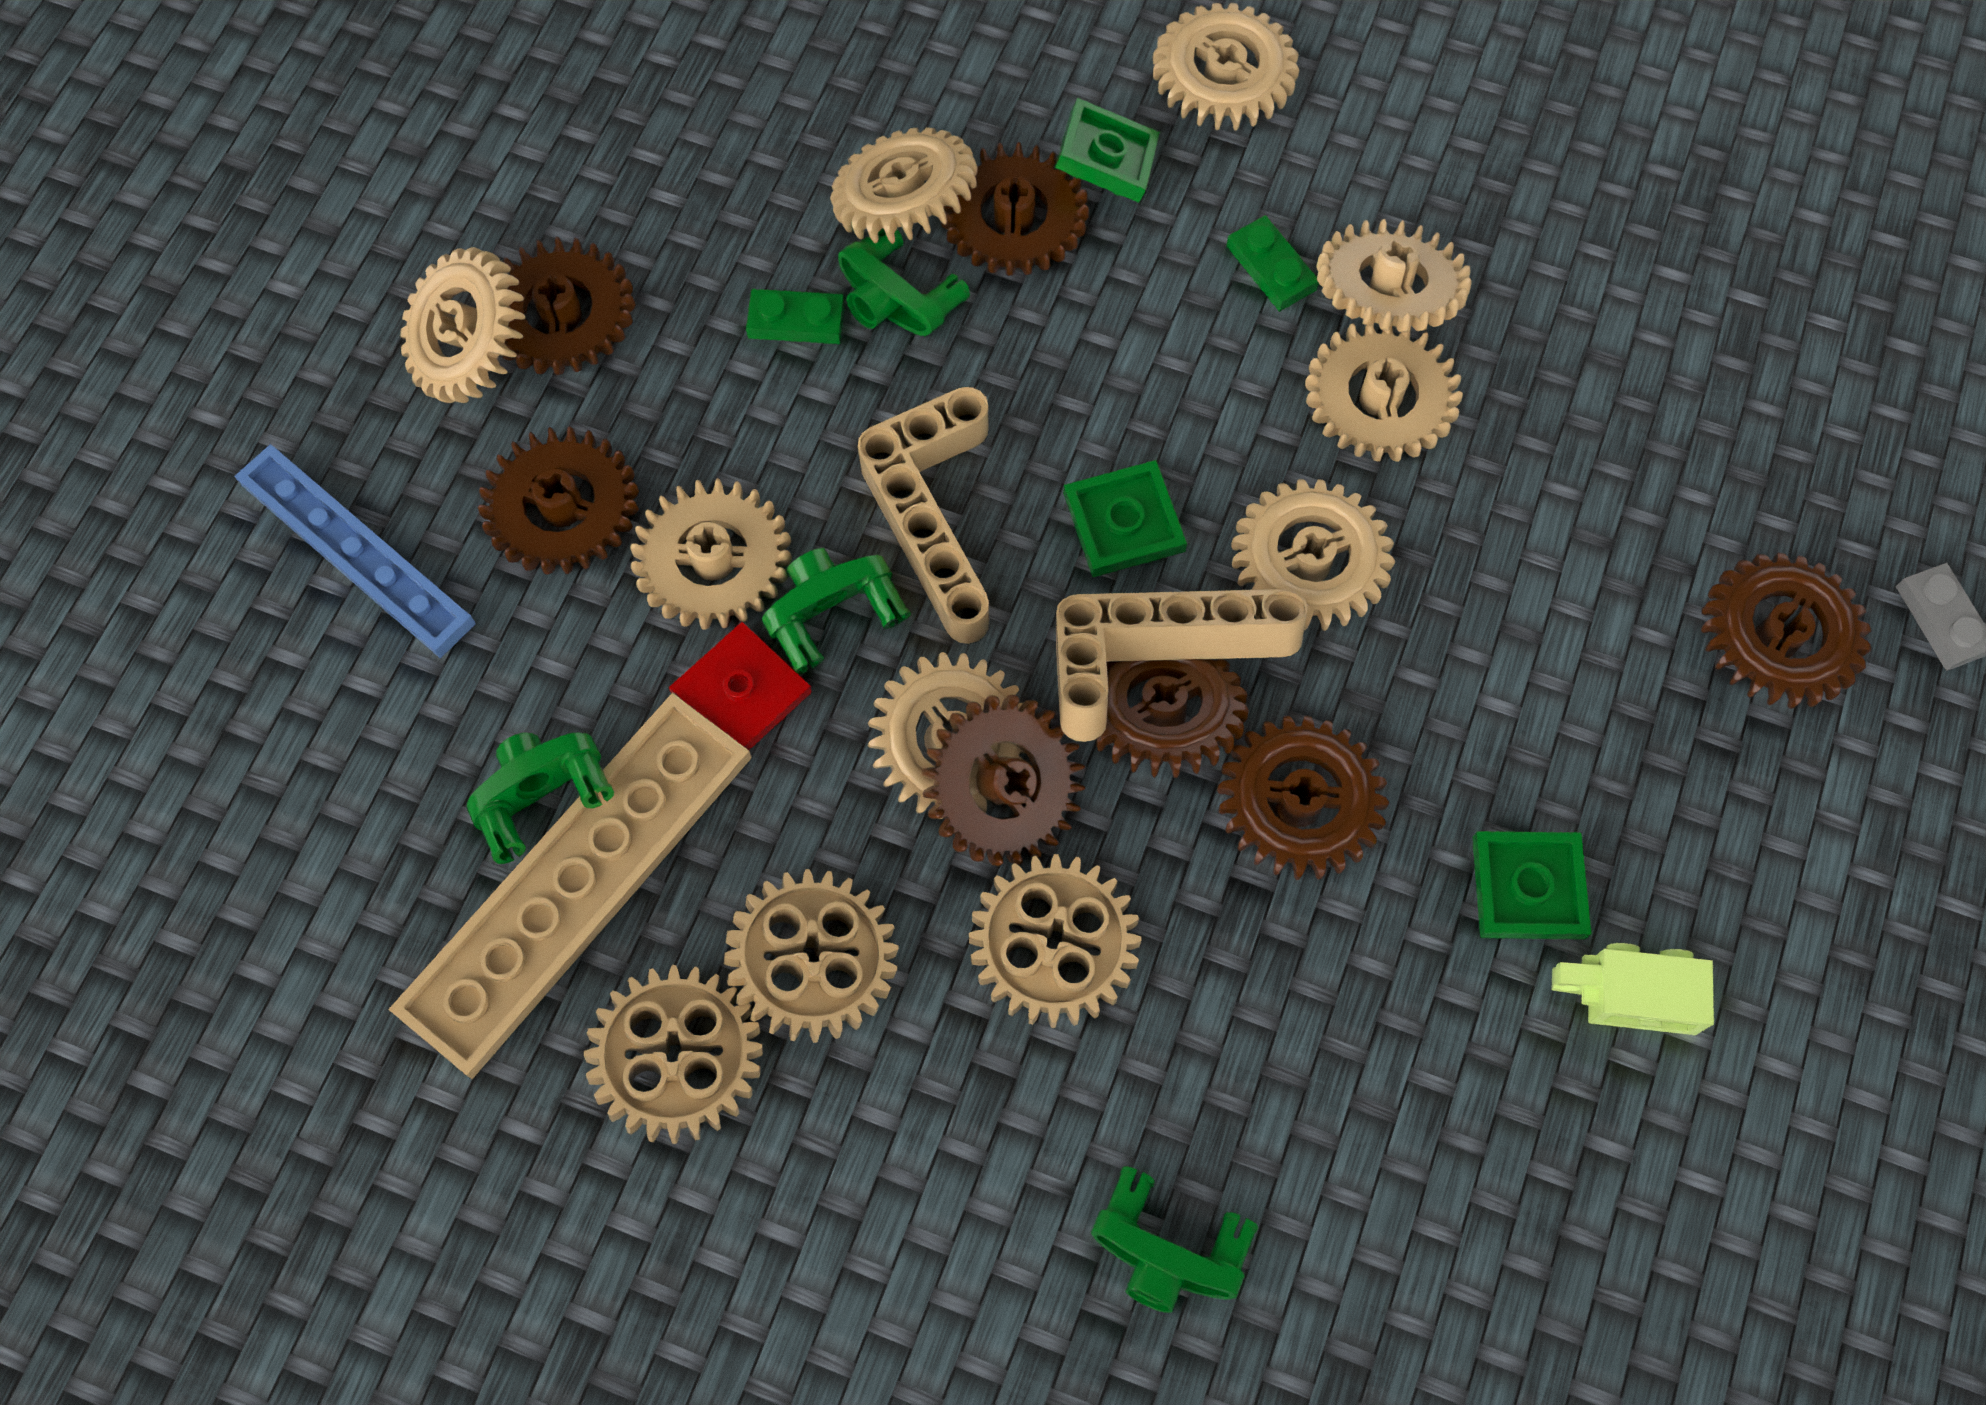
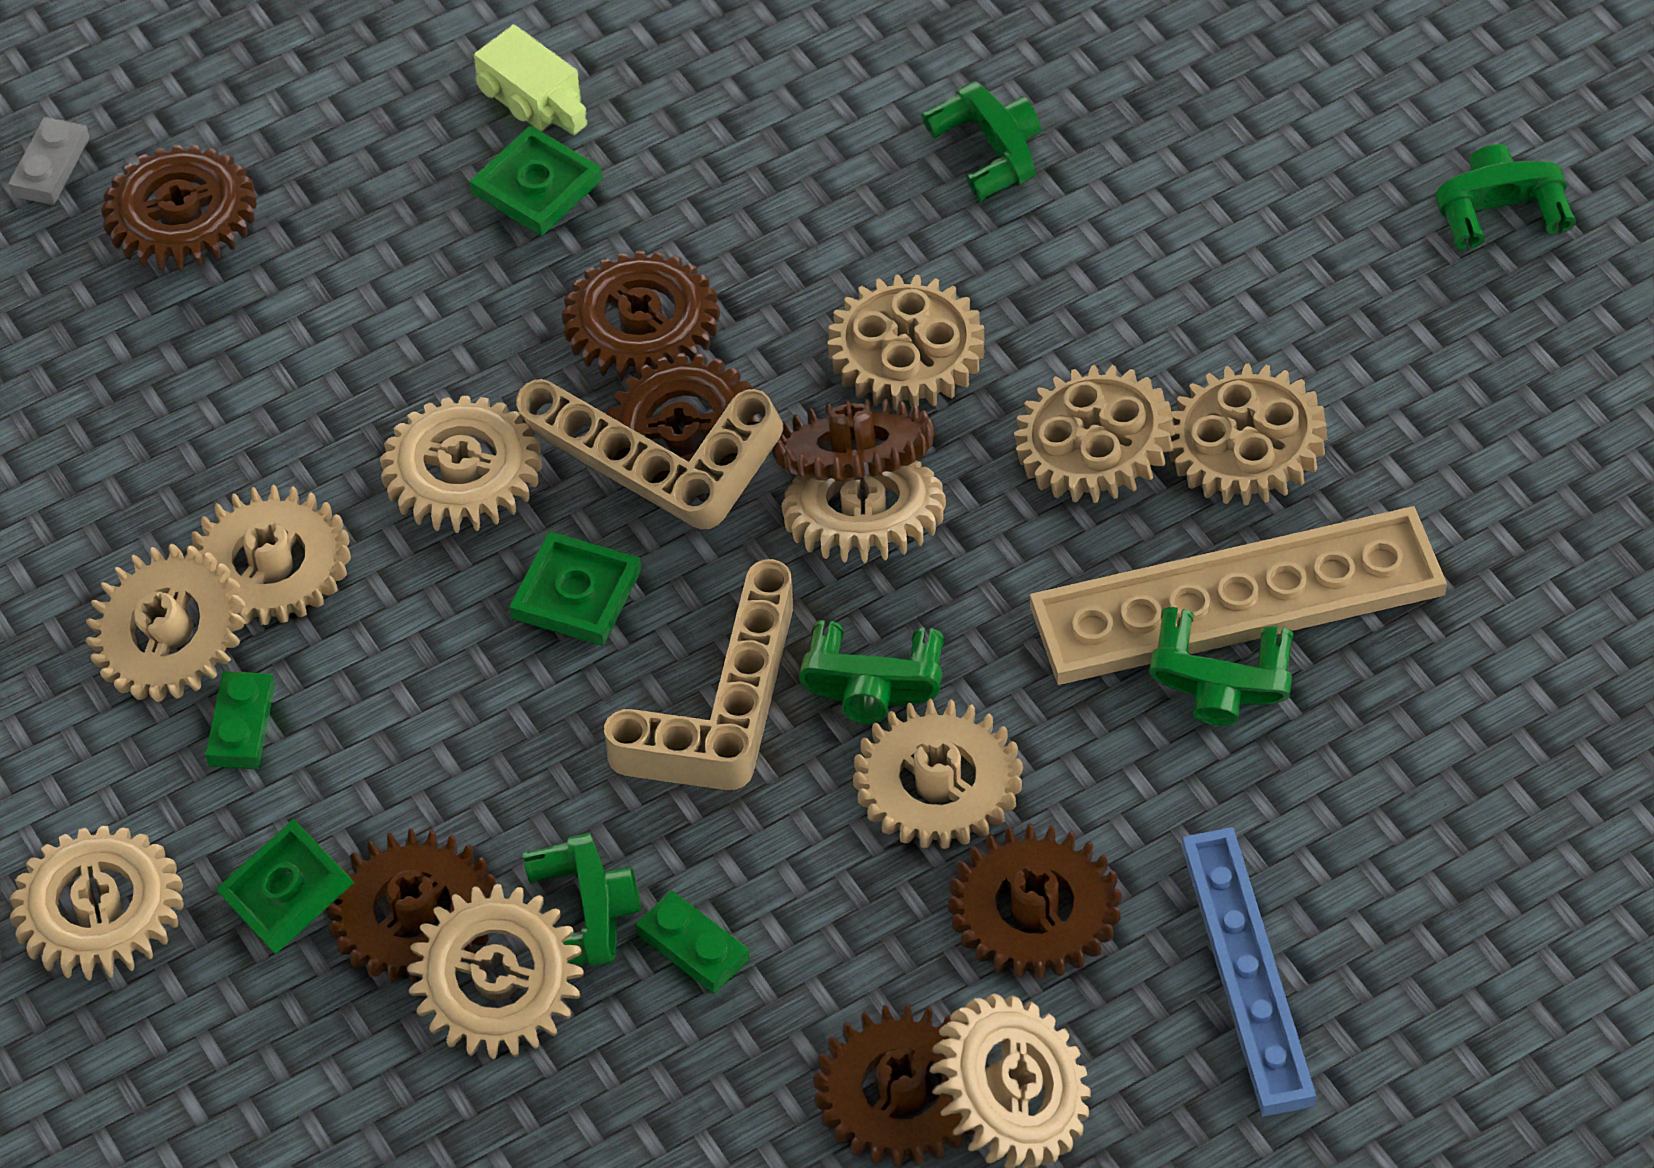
camera: 140 degrees left, 15 degrees down
red plate [668,622,812,750] -> none

